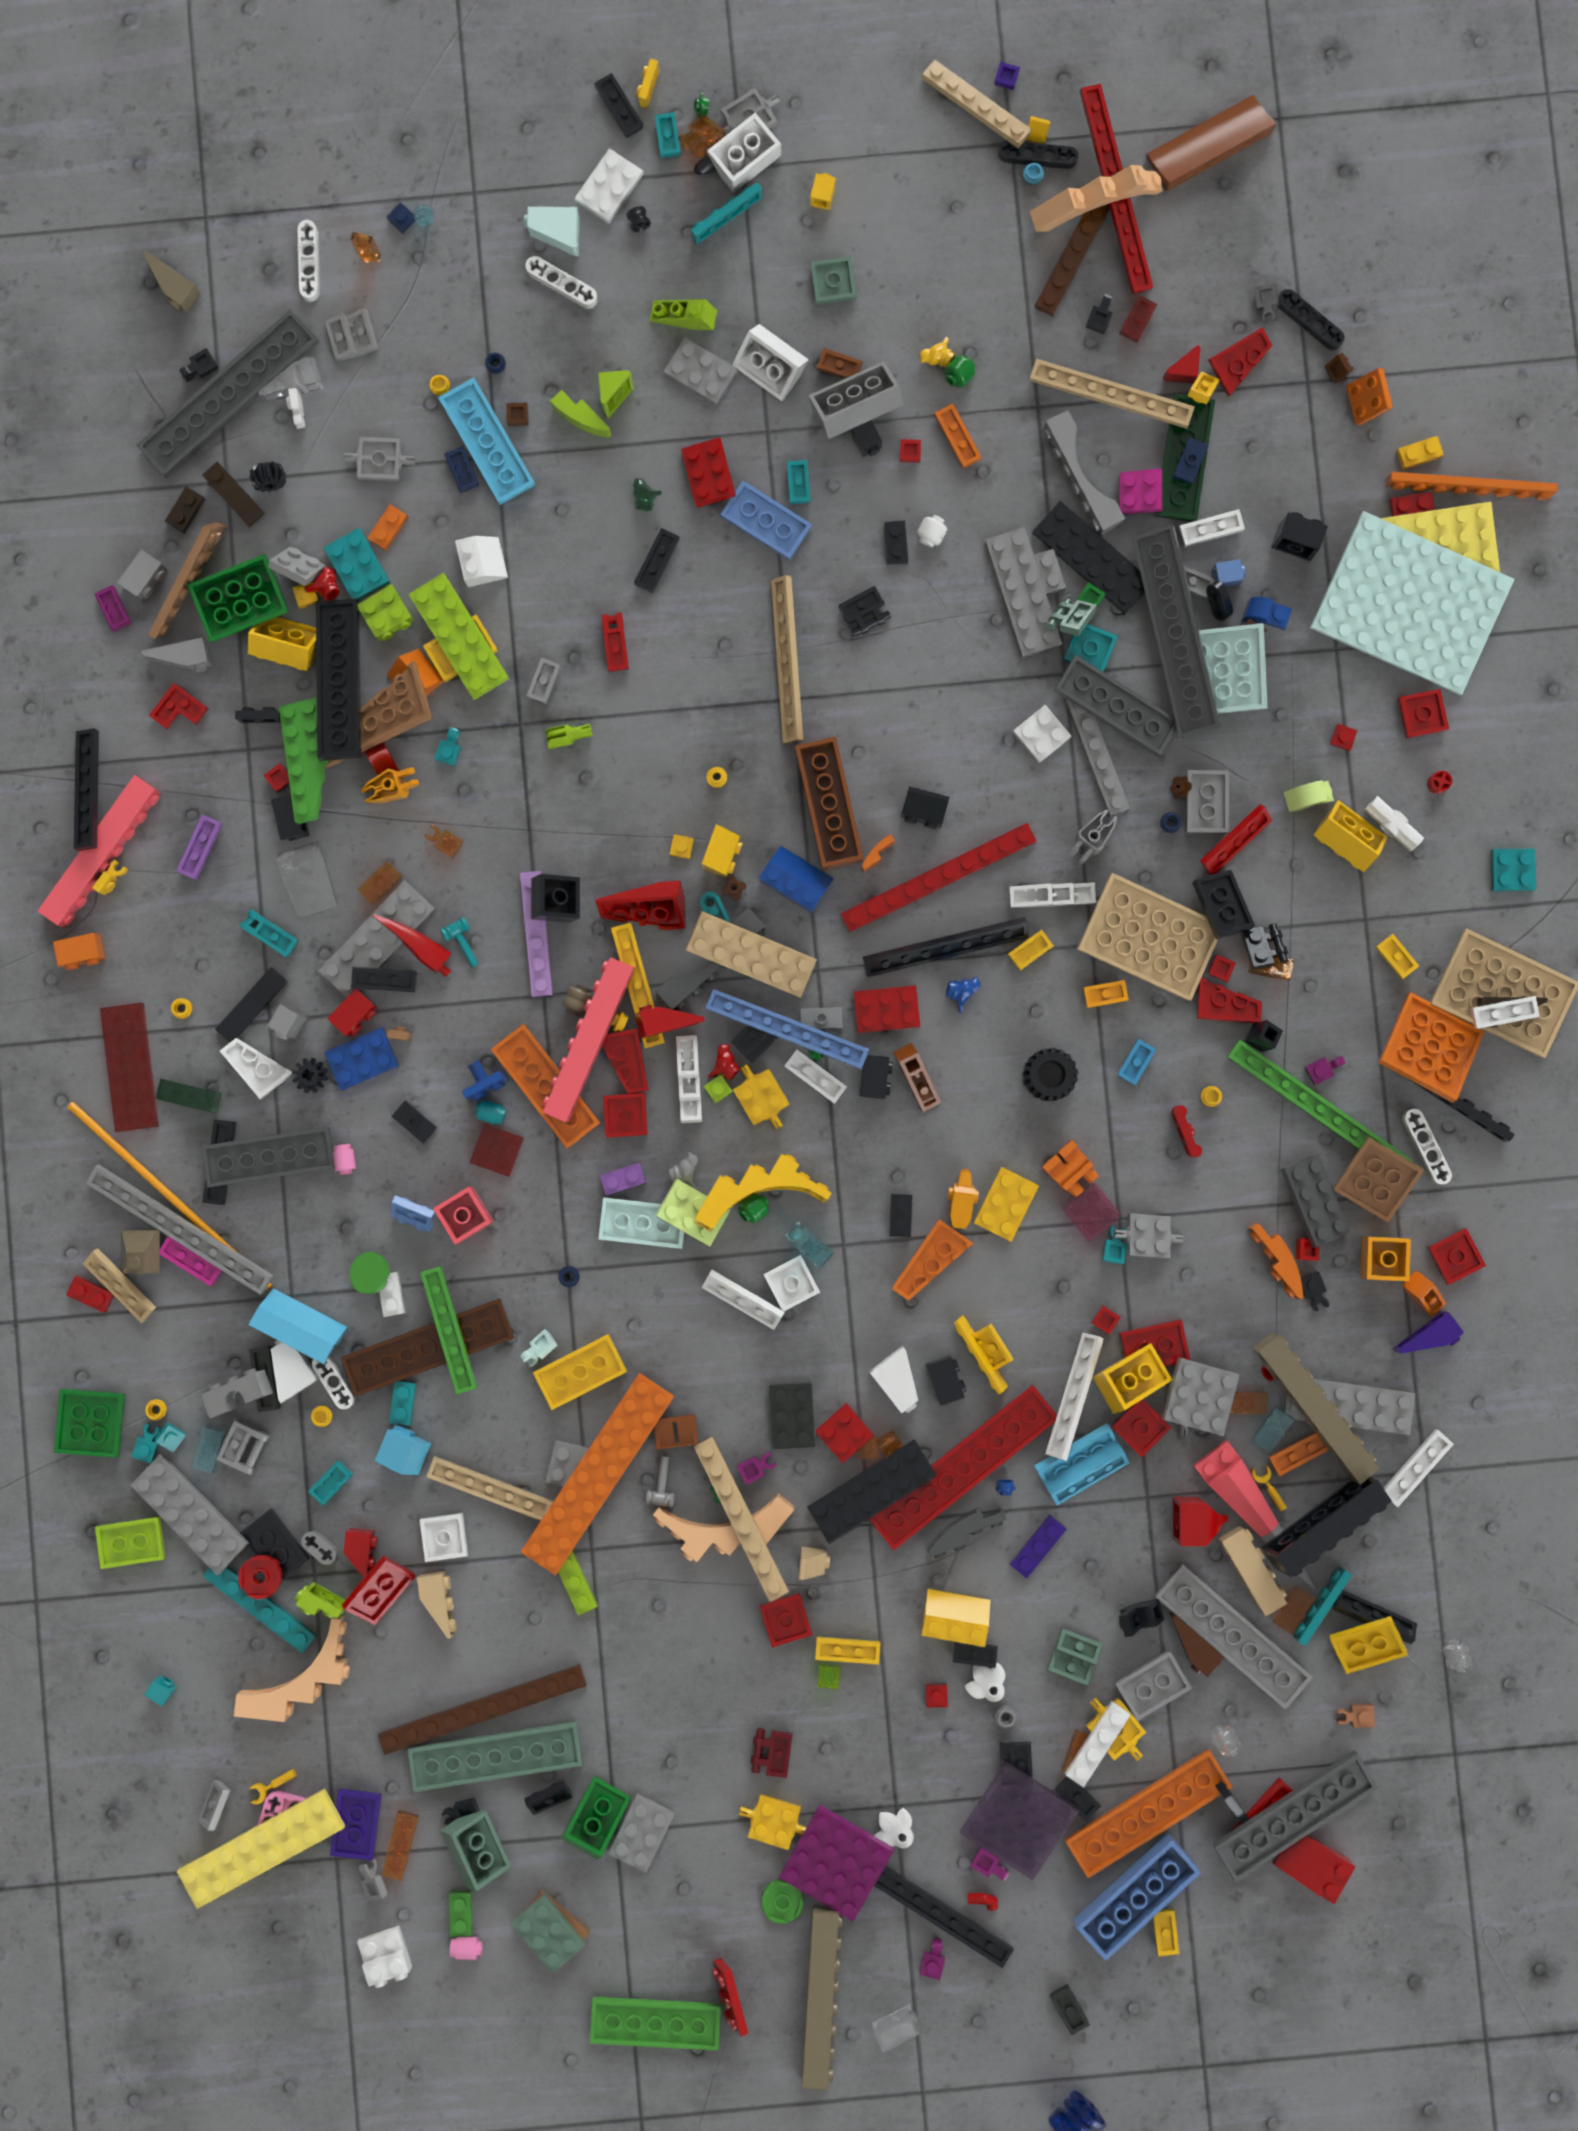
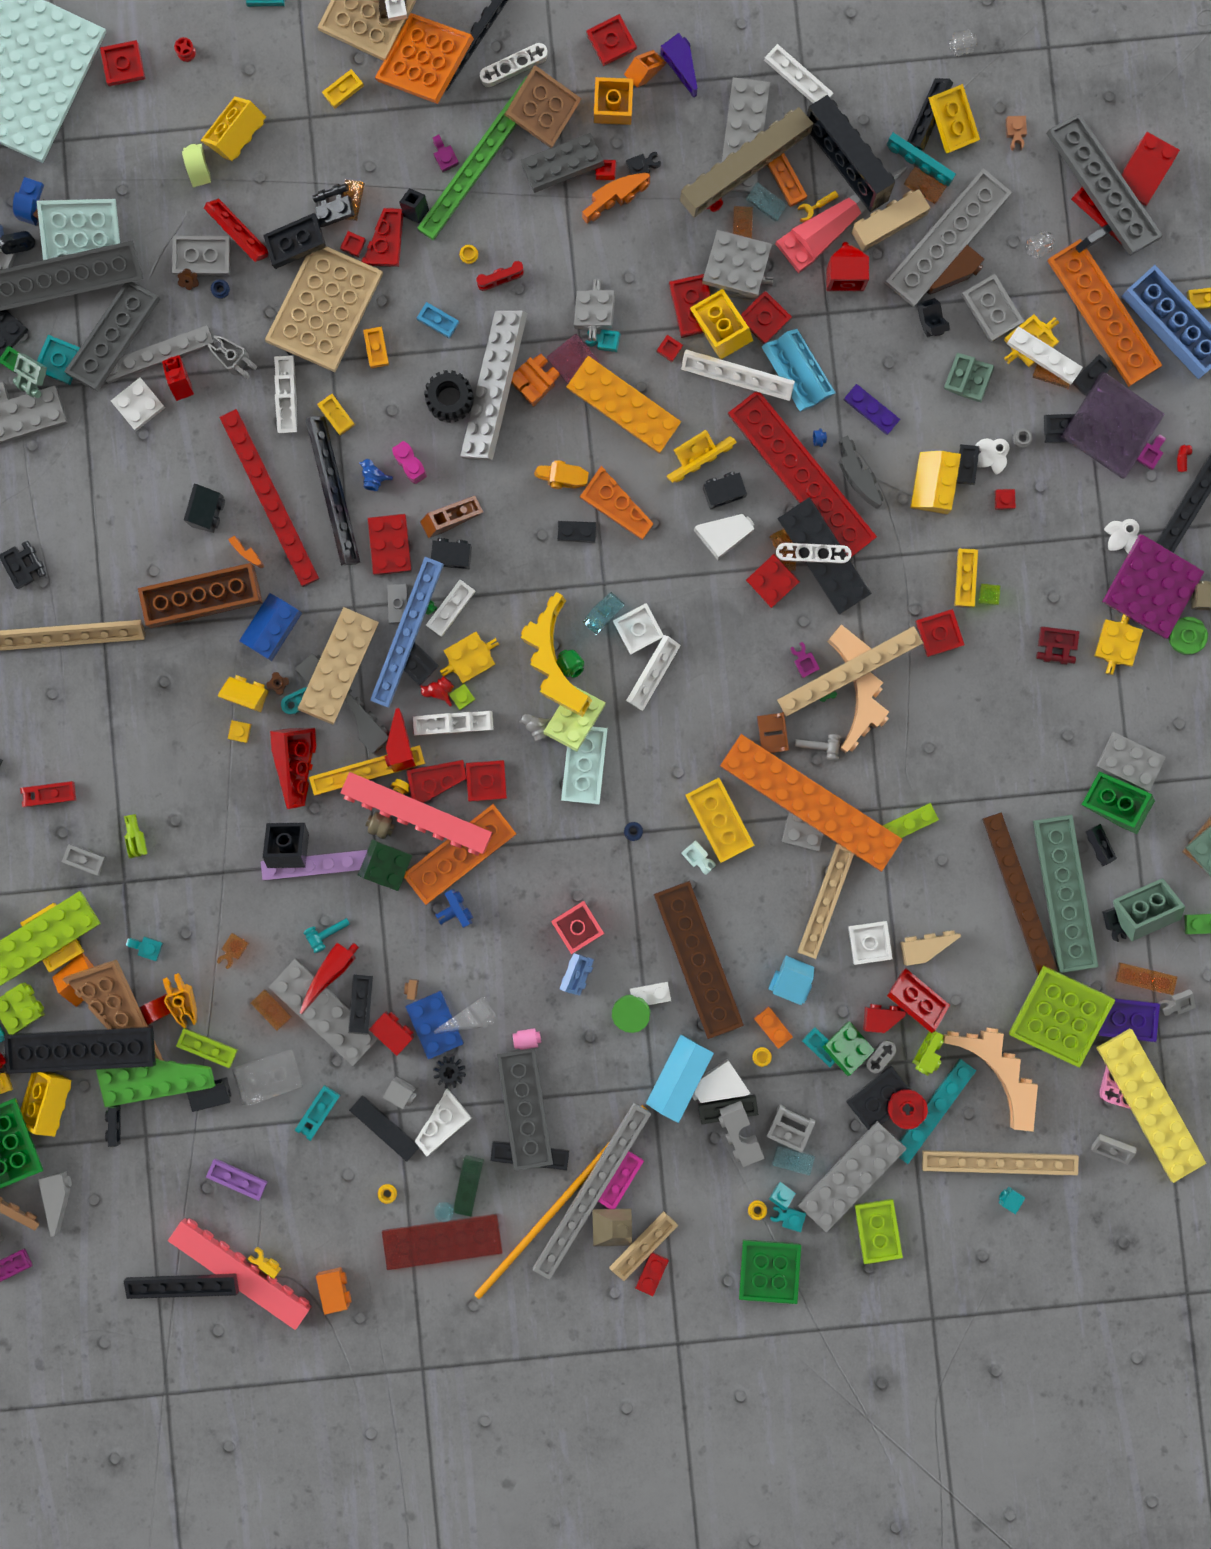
camera: 95 degrees left, 0 degrees up
red plate [149,683,209,730] -> none
yellow piece [248,1769,297,1804] -> none
red plate [263,763,290,793] -> none
white beam [312,1356,356,1409] -> none
teal plate [389,1381,417,1426] -> none
black plate [391,1100,438,1144] -> none
bright green plate [420,1266,478,1395] -> none
clear red plate [470,1123,524,1177] -> none
teal brick [474,1099,507,1125] -> none
medium lavender plate [600,1163,646,1195] -> none
yellow plate [707,767,727,788] -> none
pearl dark grey plate [770,1383,815,1449] -> none
tan slope [799,1546,830,1580] -> none
yellow plate [973,1167,1039,1242] -> none
red plate [1329,724,1358,751] -> none
white piece [1364,796,1424,852] -> none
none -> red slope [162,355,194,401]
none -> lime plate [176,1028,238,1068]
none -> dark green brick [358,839,412,891]
none -> dark pink brick [392,441,427,484]
none -> clear slope [433,996,497,1034]
none -> clear light blue plate [434,1202,454,1222]
none -> light grey plate [460,311,528,460]
none -> light orange plate [566,356,681,454]
none -> orange plate [754,1006,793,1049]
none -> white beam [776,543,852,564]
none -> plate [822,1021,875,1076]
none -> tan plate [922,1150,1079,1175]
none -> lime plate [1009,965,1115,1068]

